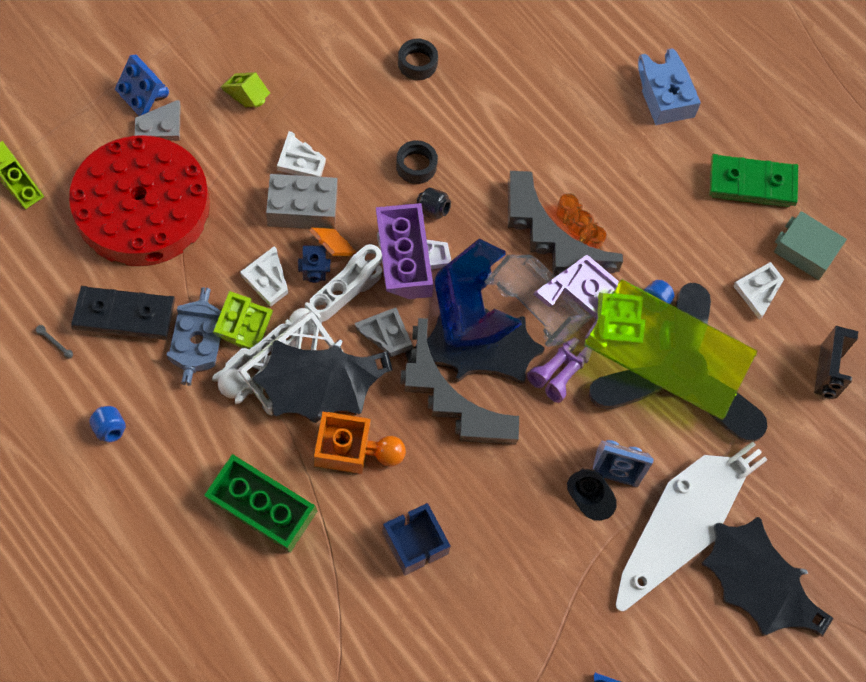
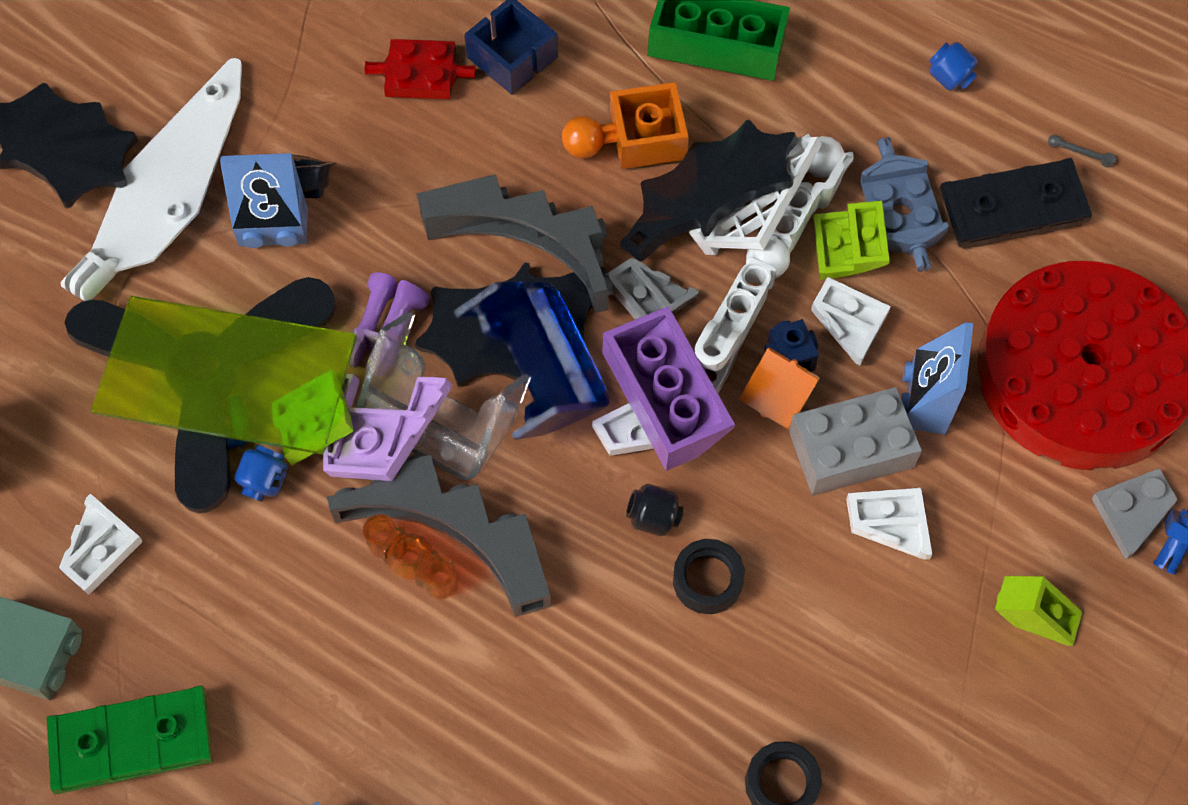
camera: 170 degrees right, 0 degrees up
none -> red plate [364,39,476,99]
none -> medium blue slope [900,322,973,435]

